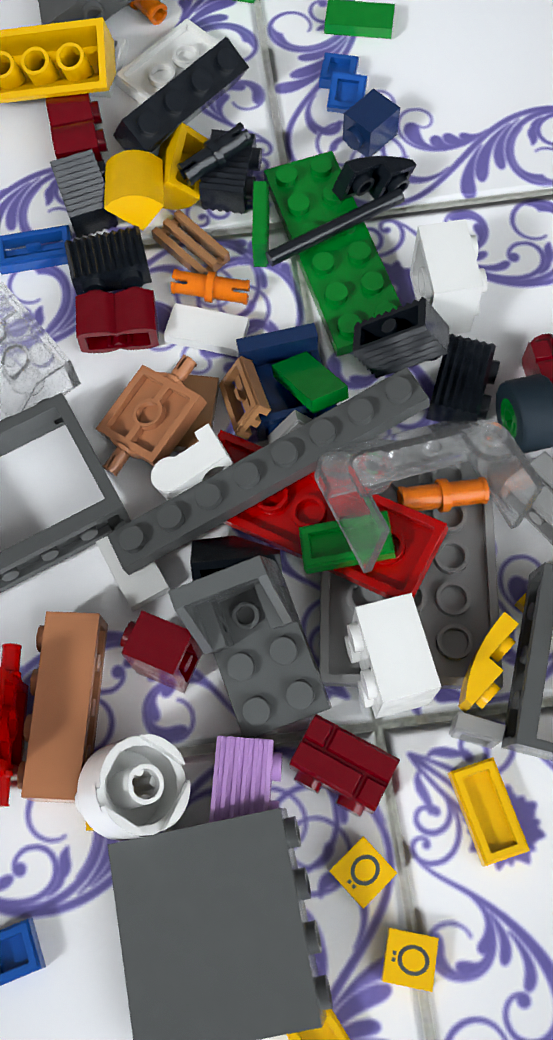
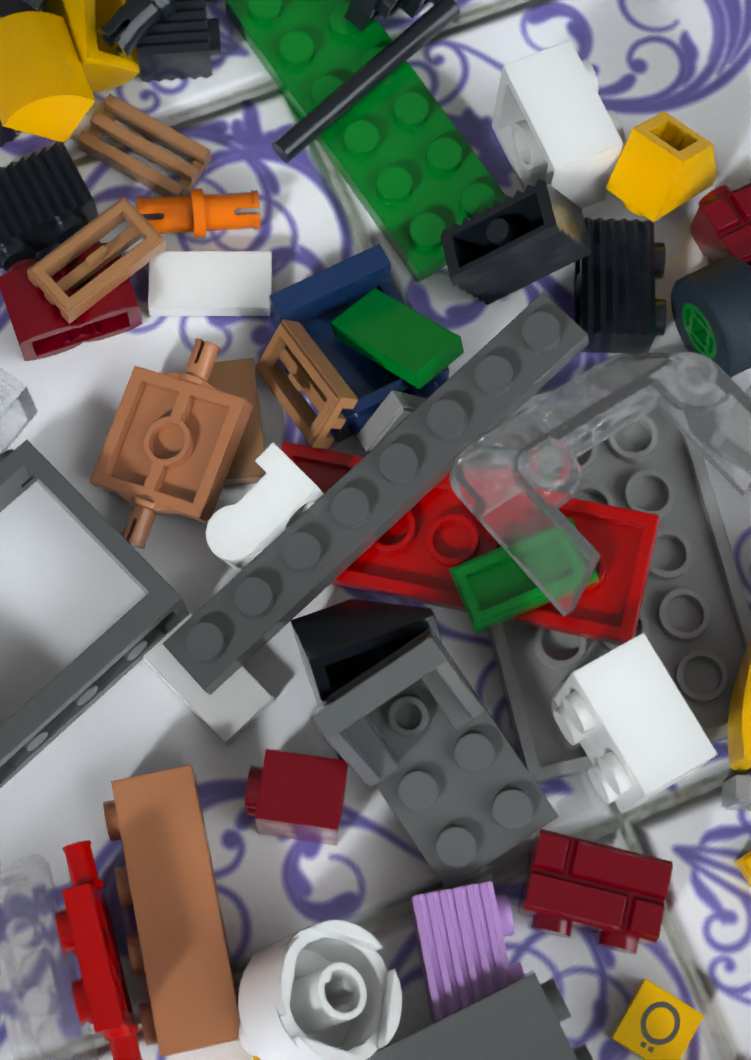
camera: 25 degrees left, 5 degrees up
green tile [252,181,270,267] -> none
orange pin [397,477,489,513] -> none
none -> medium nougat tile [27,196,166,324]
none -> yellow slope [605,111,717,222]

